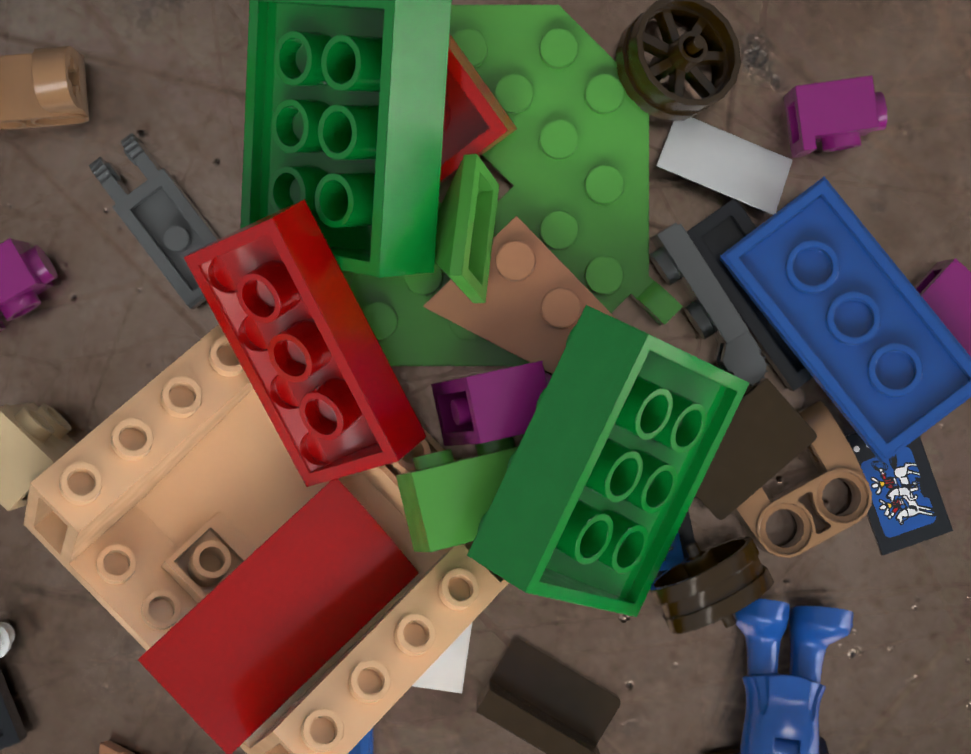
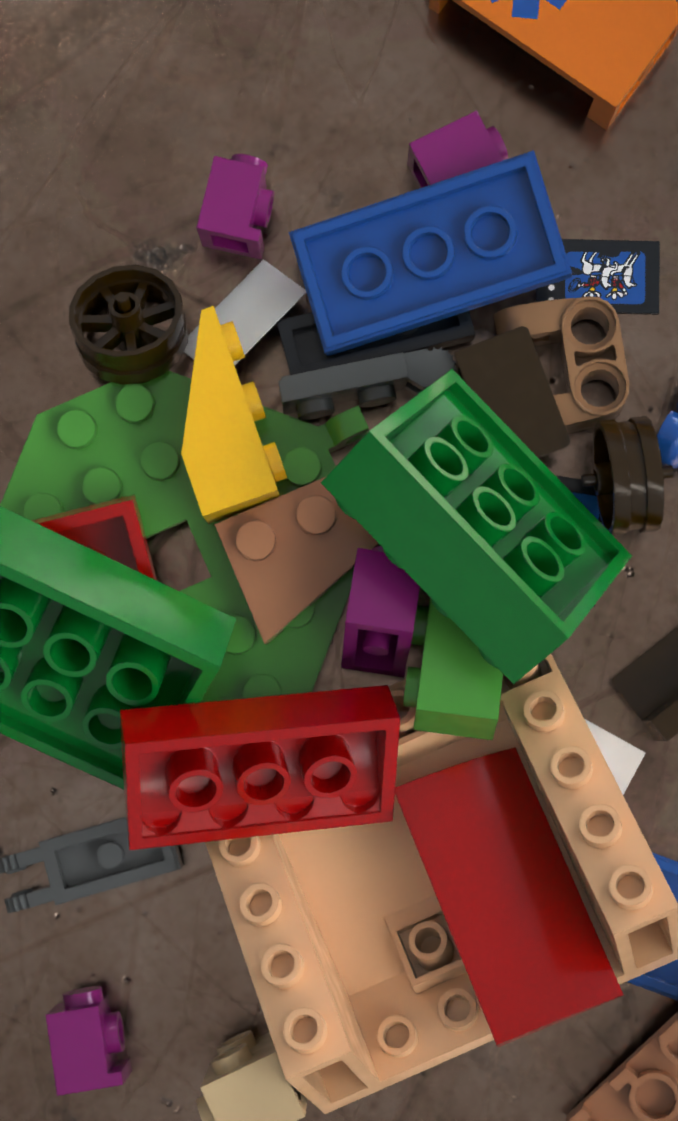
camera: 60 degrees left, 5 degrees down
bright green slope [435,154,499,303] -> none
none -> yellow slope [181,306,287,524]

